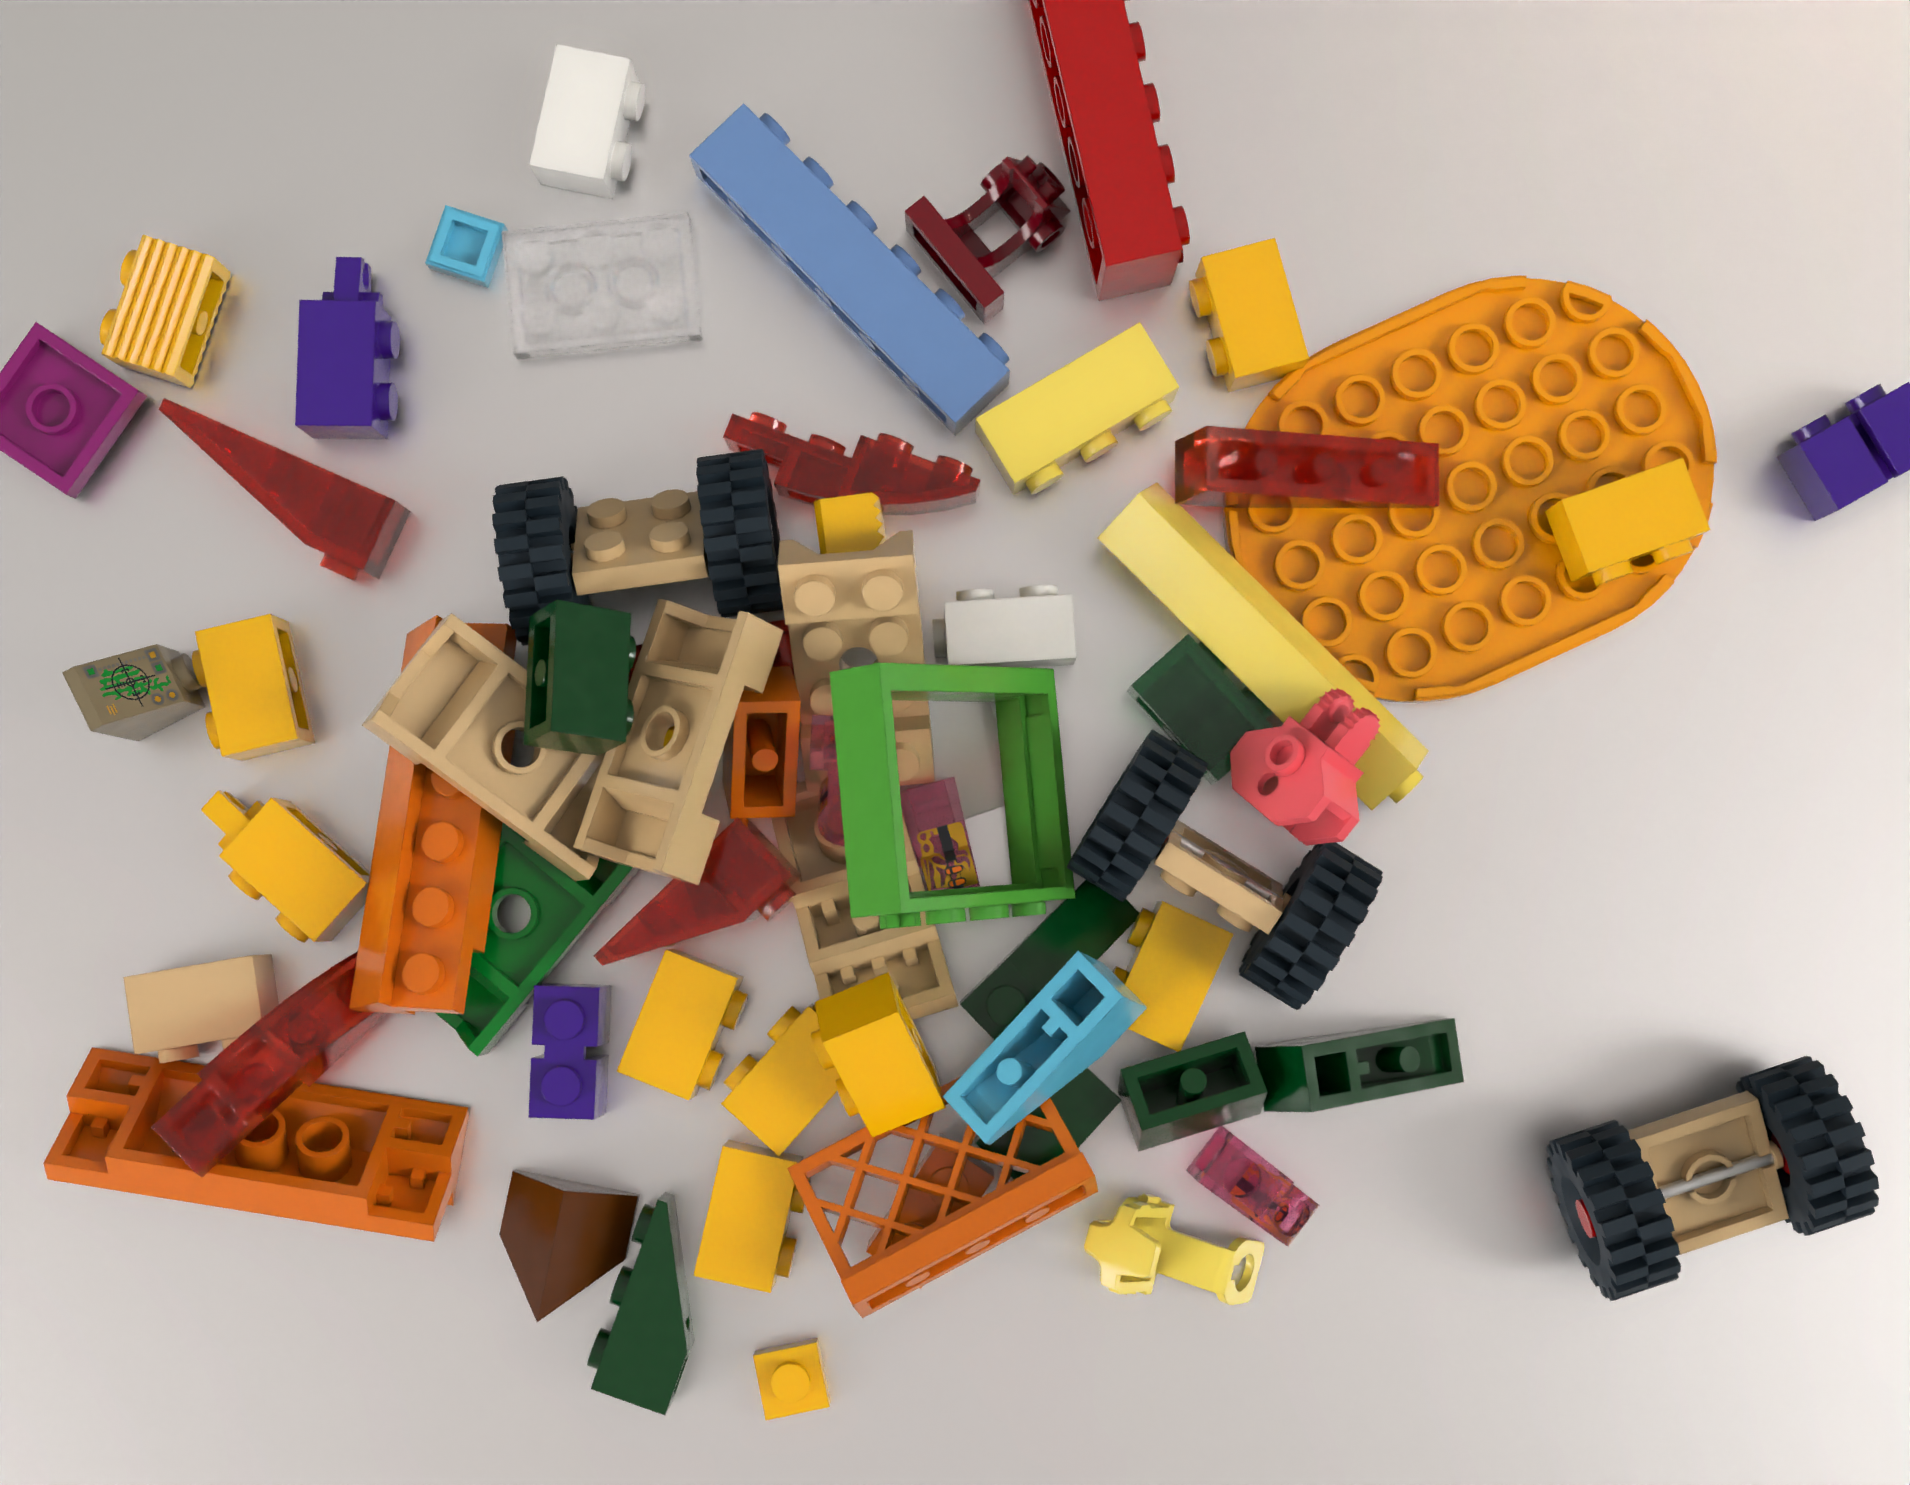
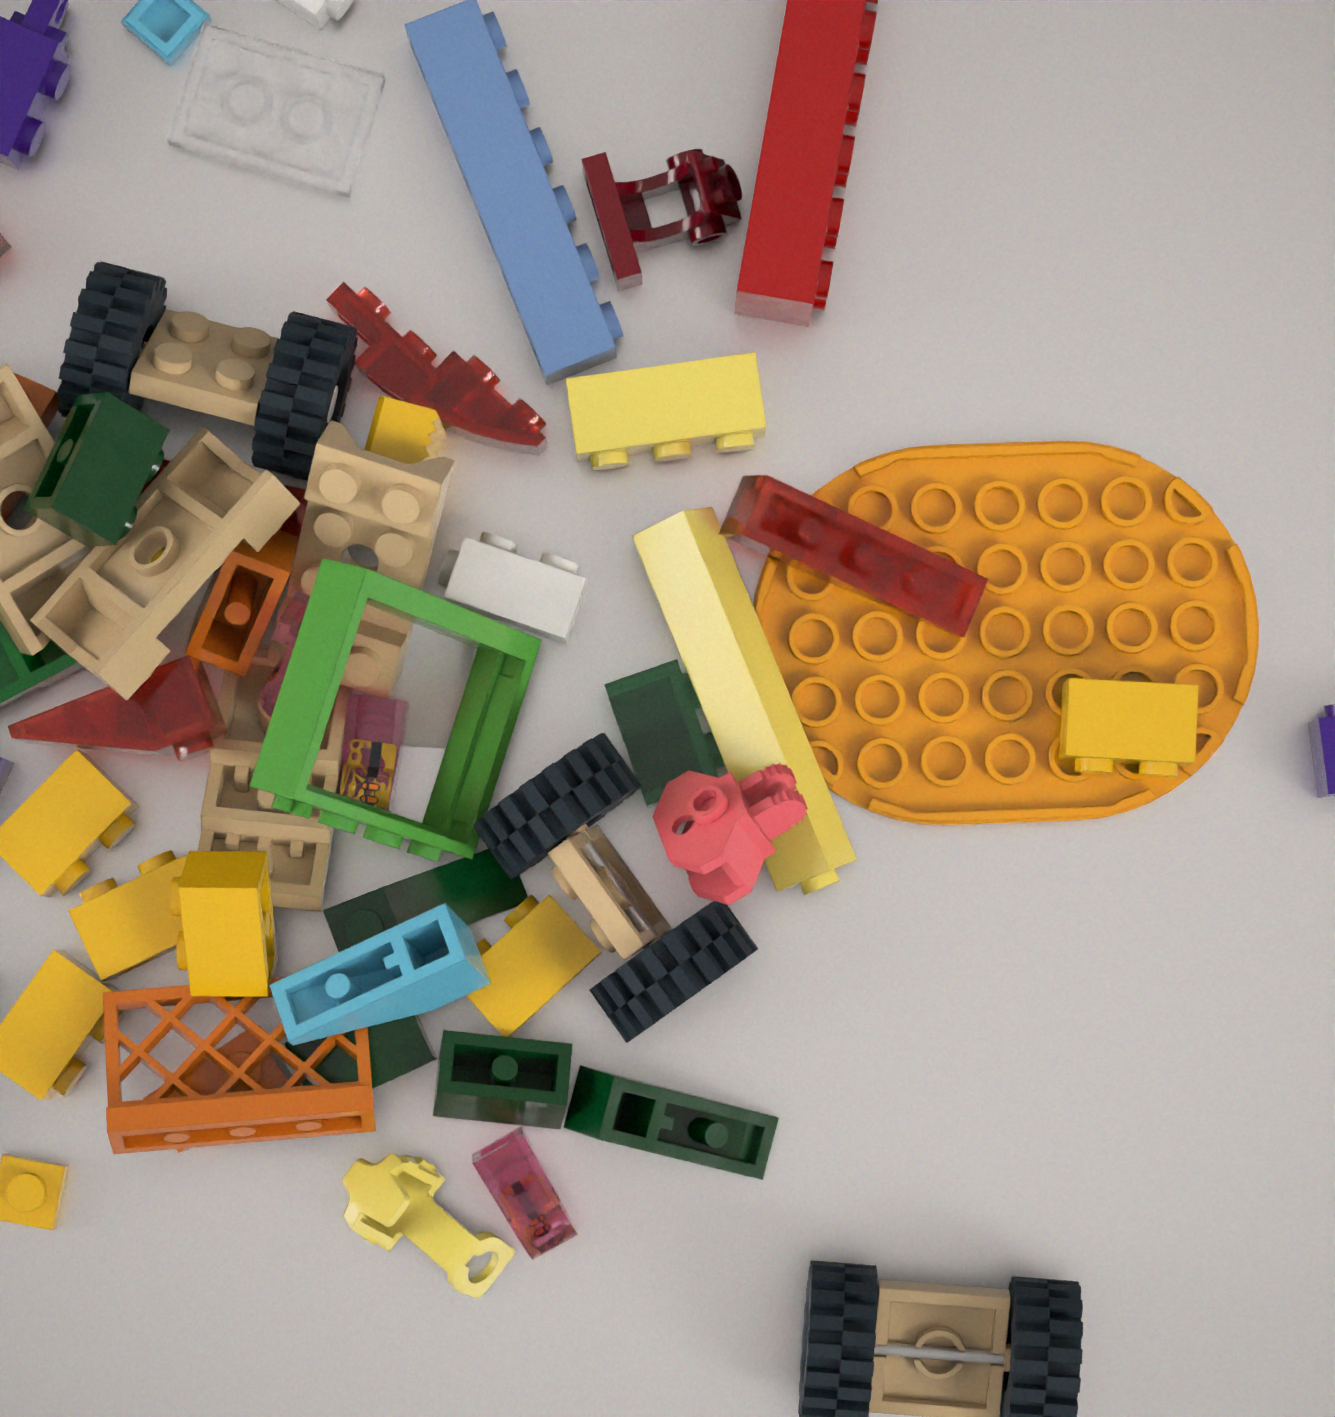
camera: 20 degrees right, 0 degrees up
yellow brick [1189,238,1309,393] -> none

